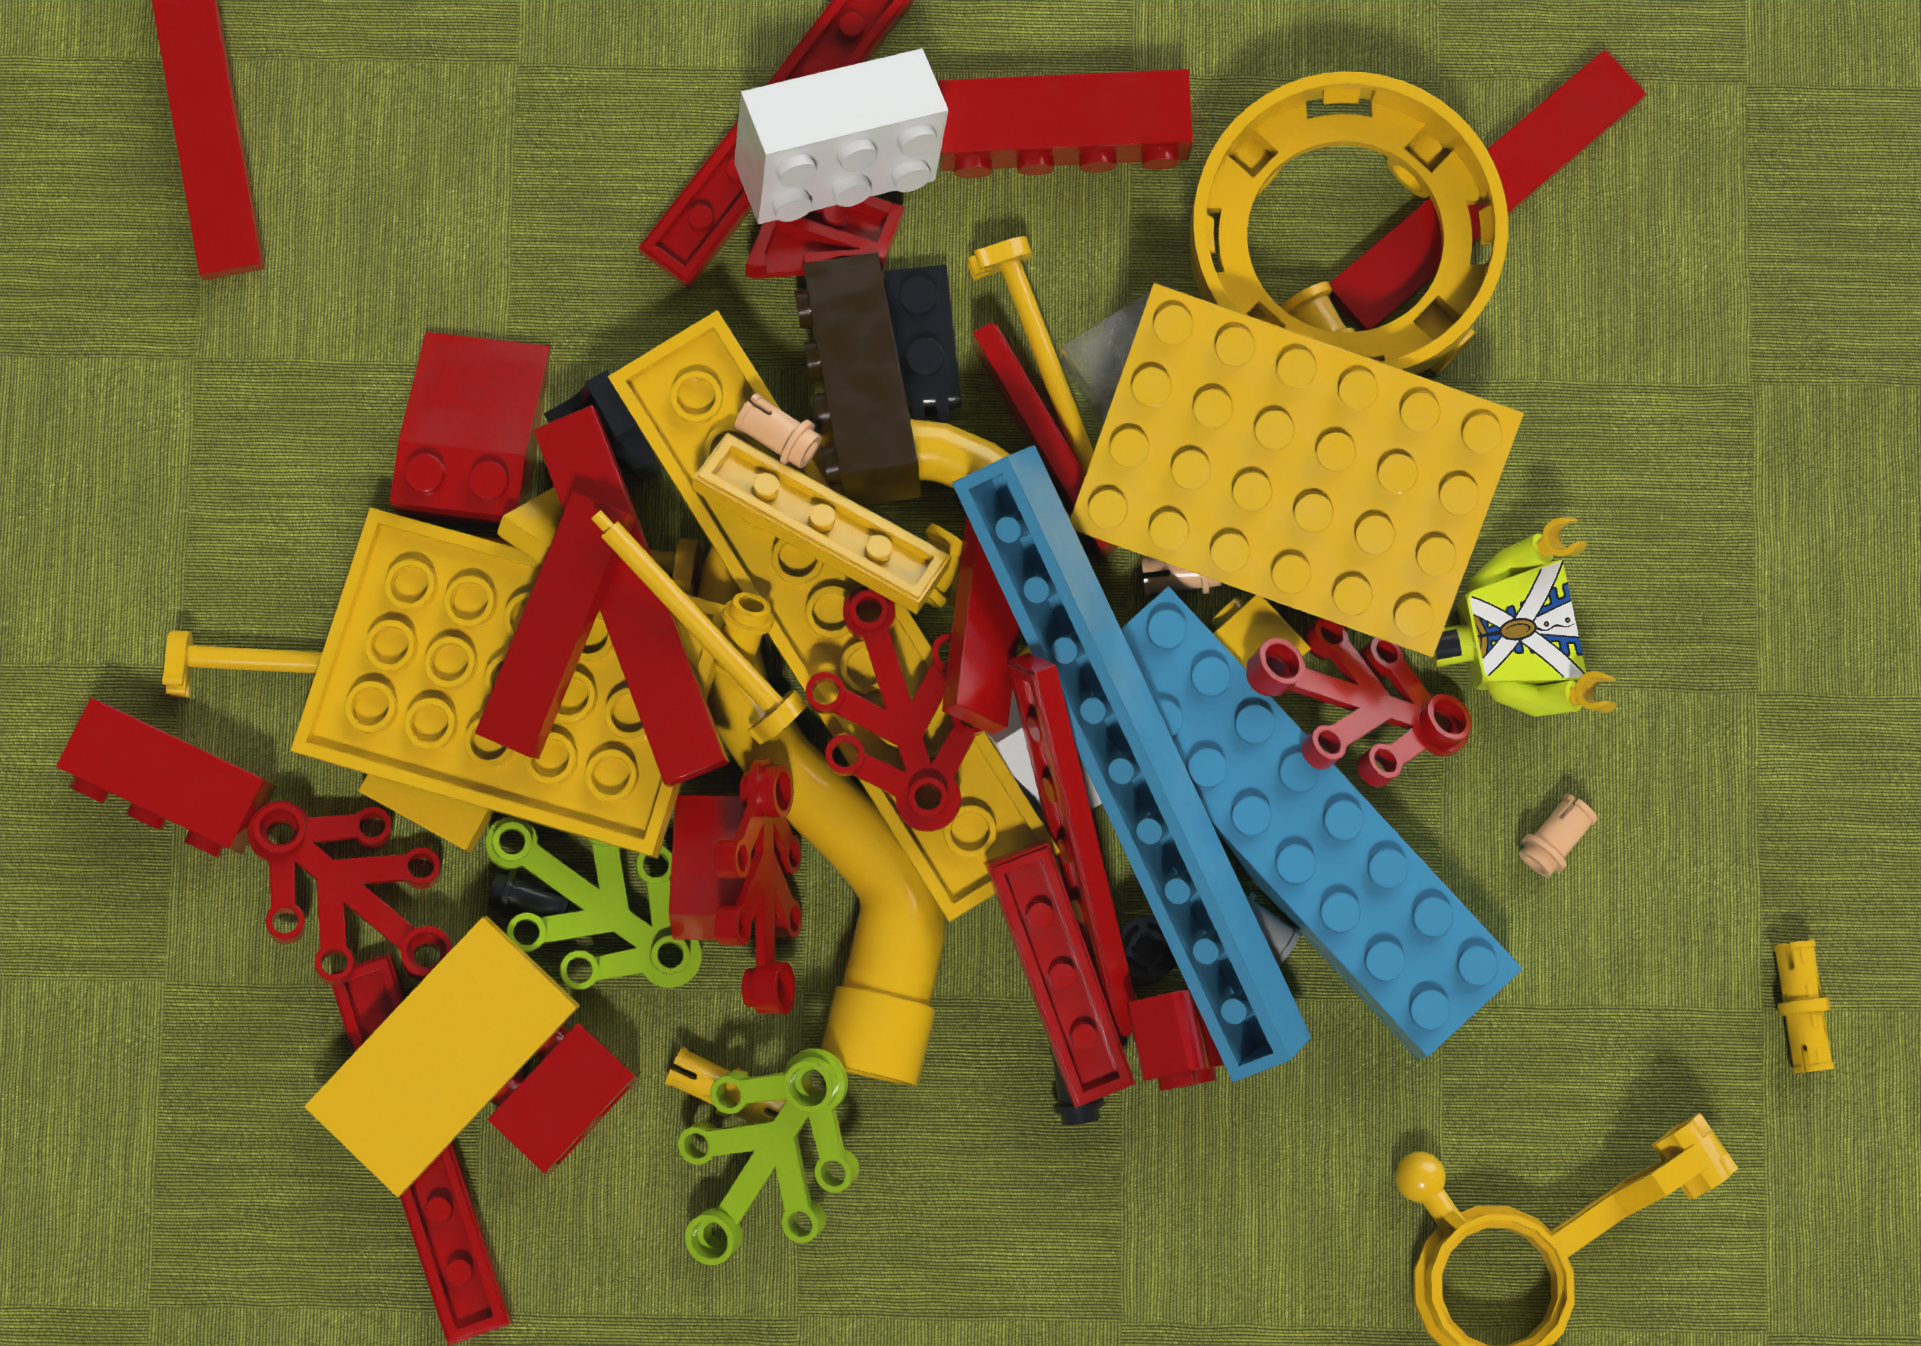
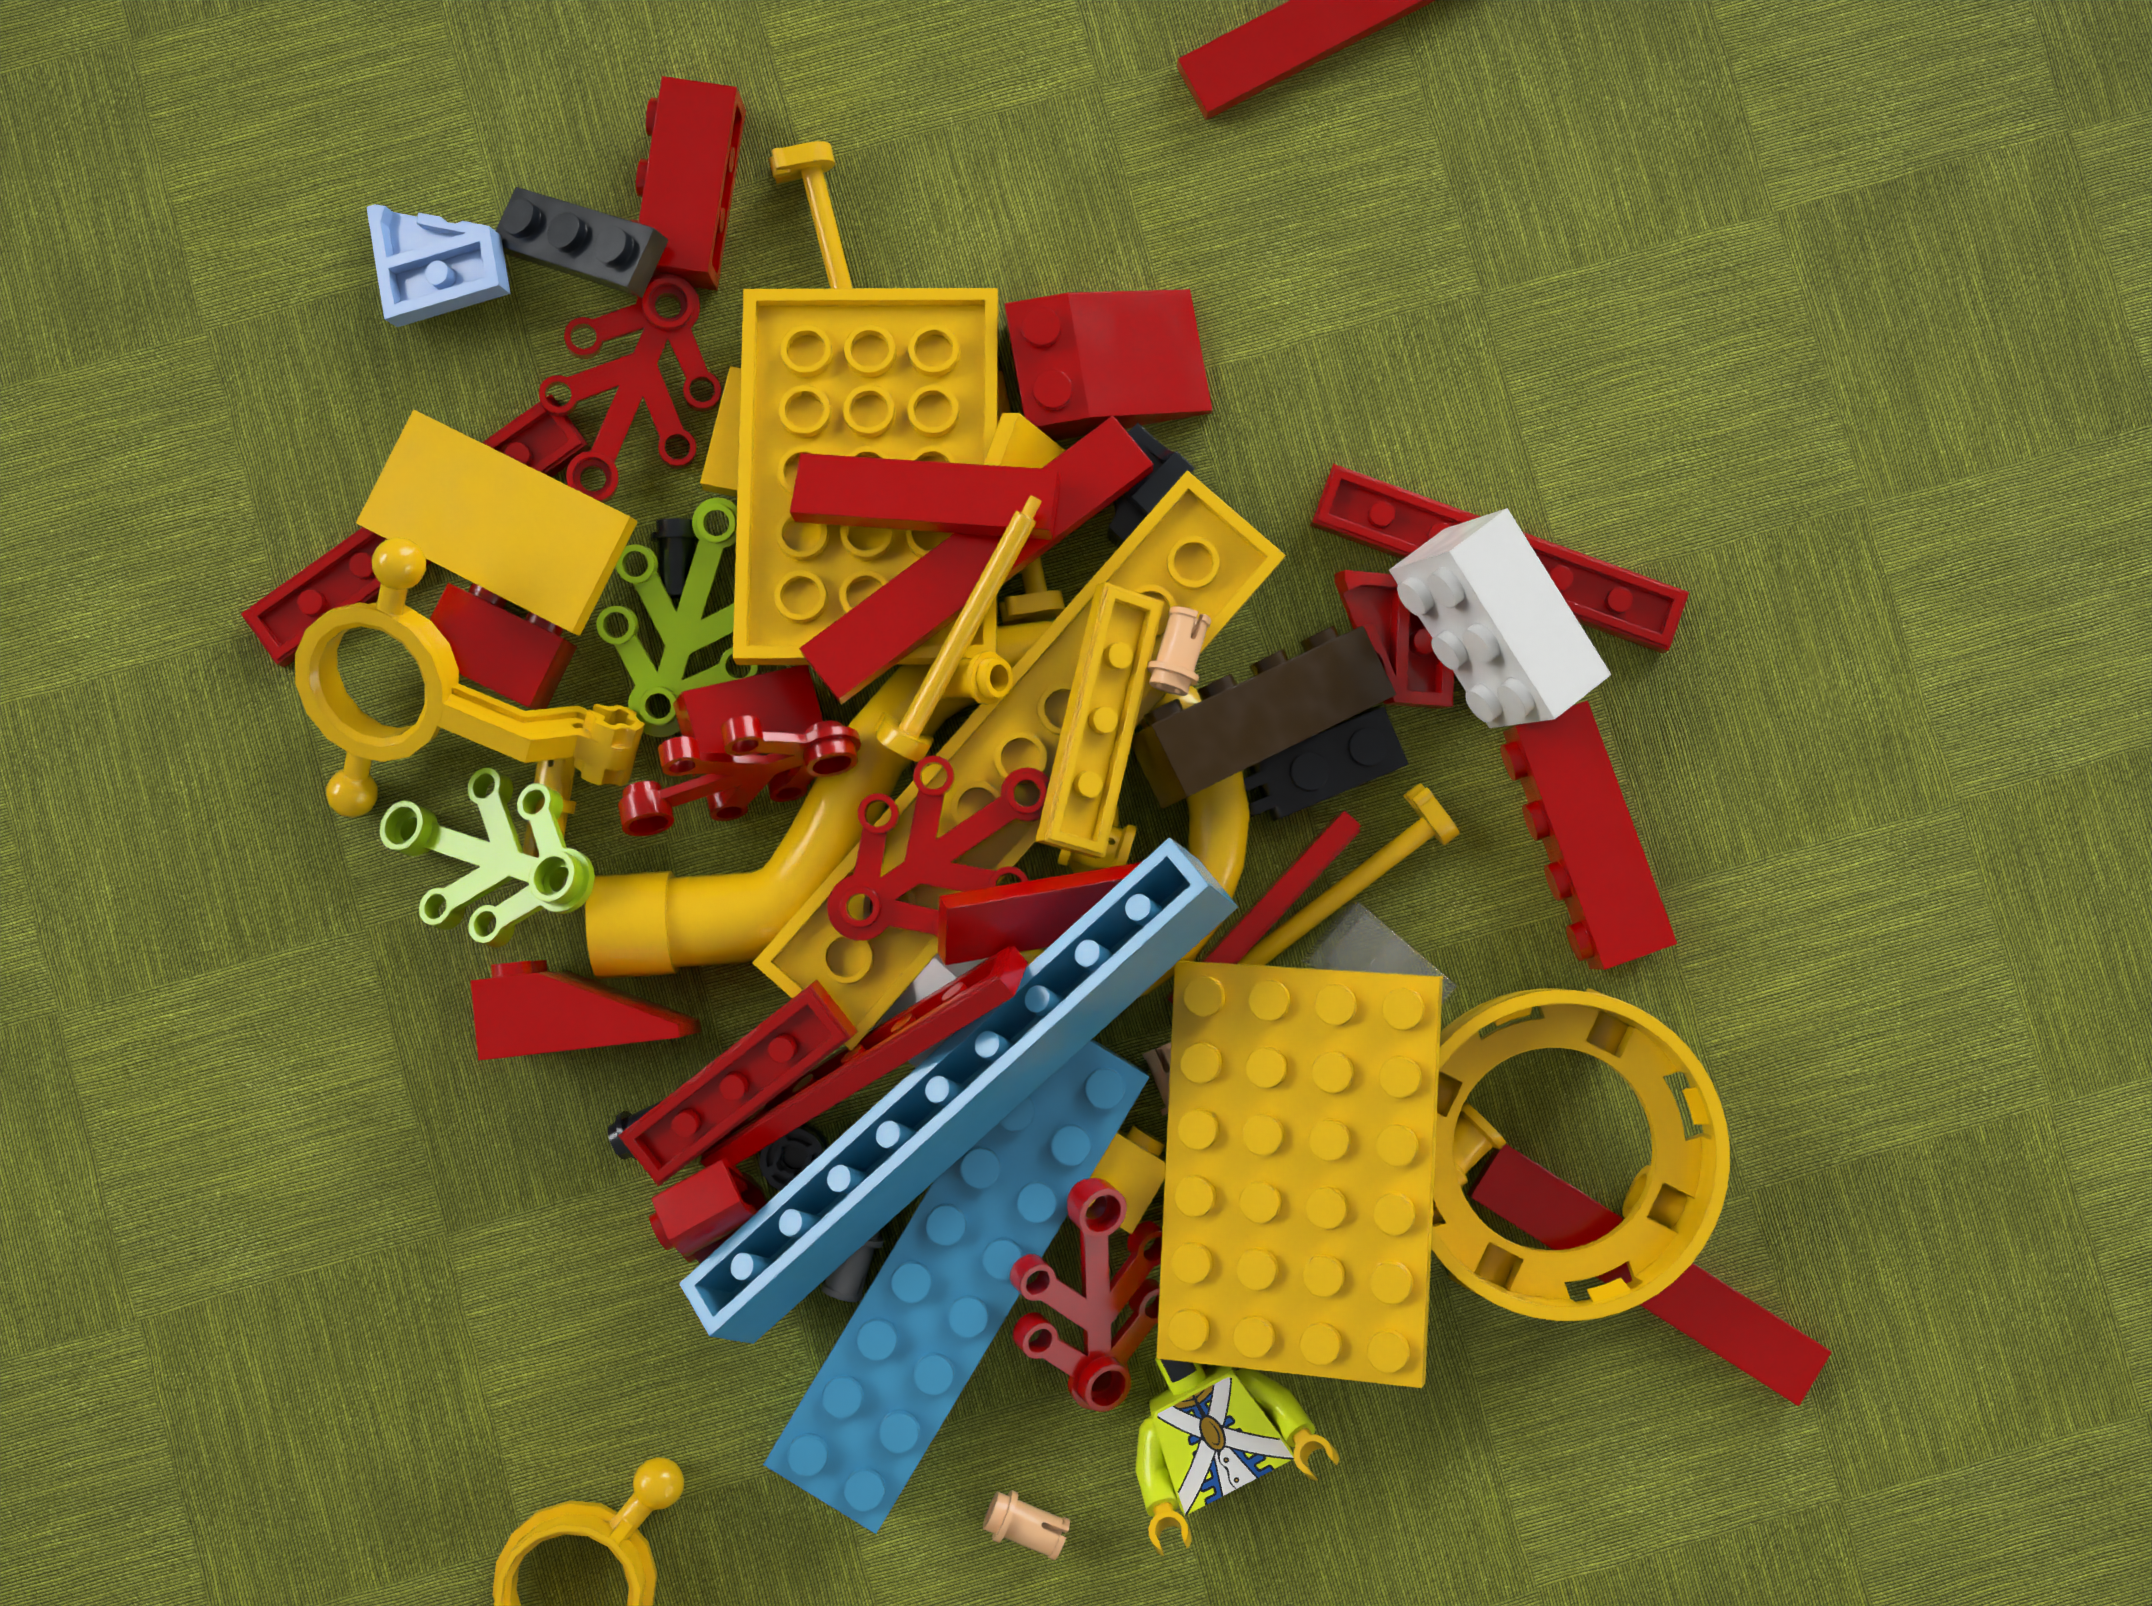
camera: 70 degrees right, 5 degrees up
none -> yellow piece [295,538,645,818]
none -> light blue wing [367,204,511,327]
none -> red slope [470,960,701,1061]
none -> black plate [495,187,669,298]

